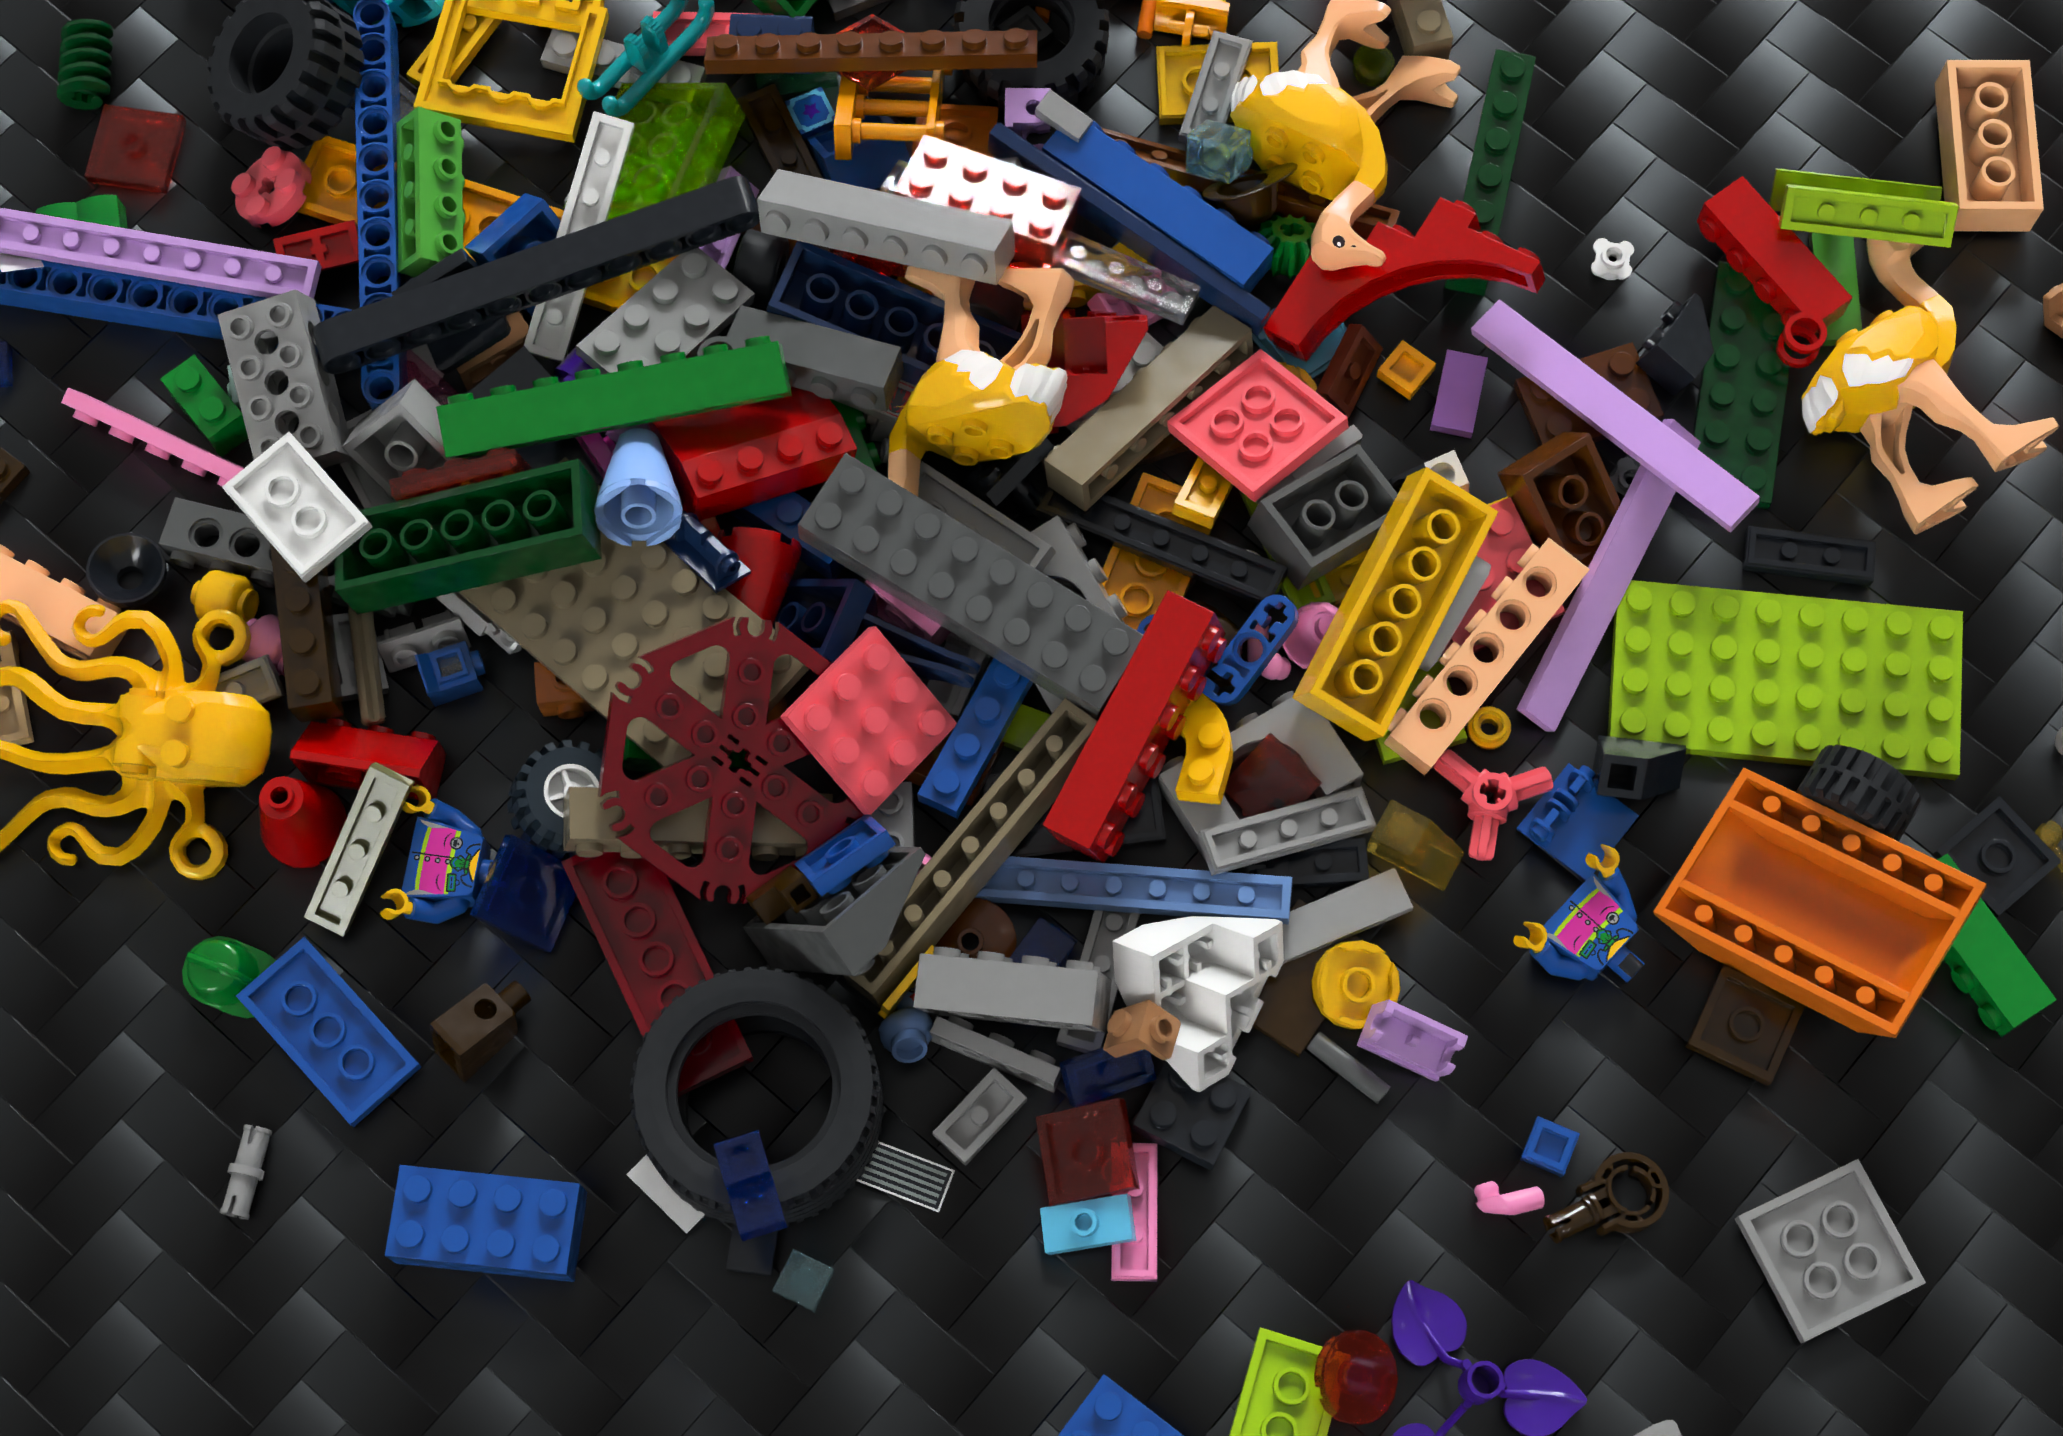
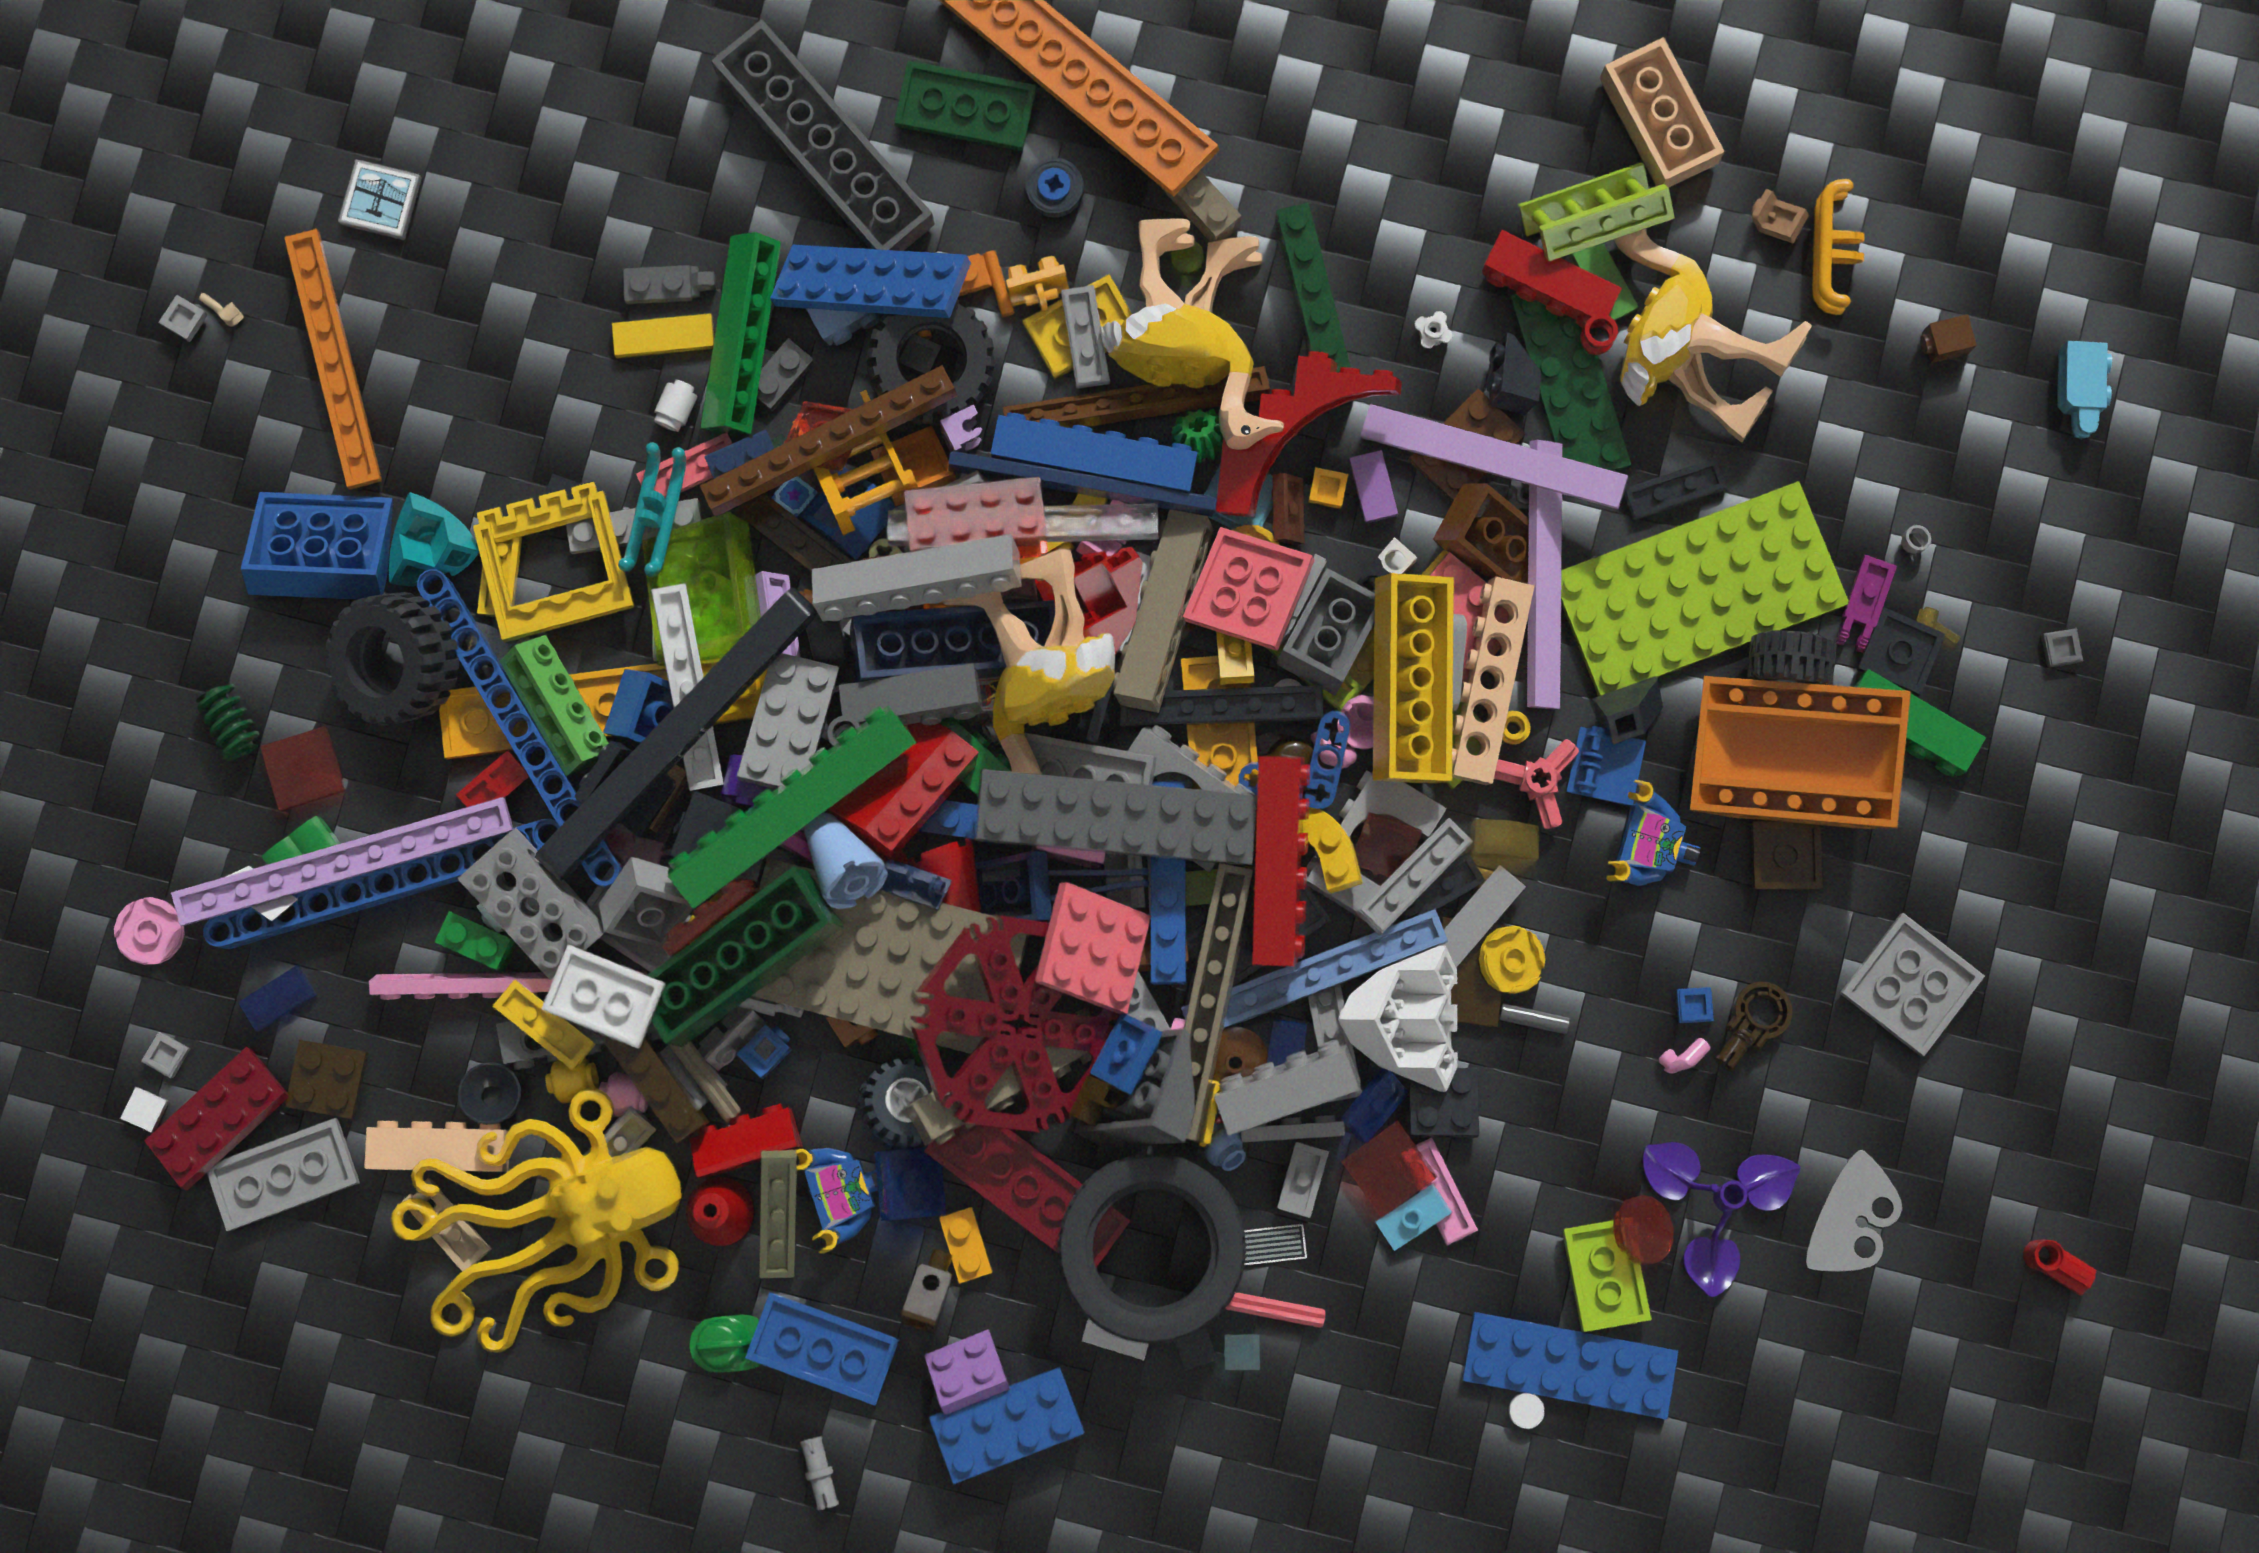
camera: 30 degrees left, 10 degrees up
coral plate [231,146,312,228] -> none
clear blue slope [713,1130,787,1242] -> none
light grey piece [1035,90,1093,143] -> none
medium nougat bracket [1103,999,1181,1060] -> none
clear light blue brick [1186,119,1253,184] -> none
dark brown piece [1202,163,1298,227] -> none
lavender hinge [1357,999,1468,1082] -> none
none -> yellow plate [493,979,596,1071]
none -> medium lavender plate [924,1330,1010,1415]
none -> light orange plate [939,1207,992,1283]
none -> coral axle [1225,1292,1326,1328]
none -> magenta hinge [1836,555,1897,653]

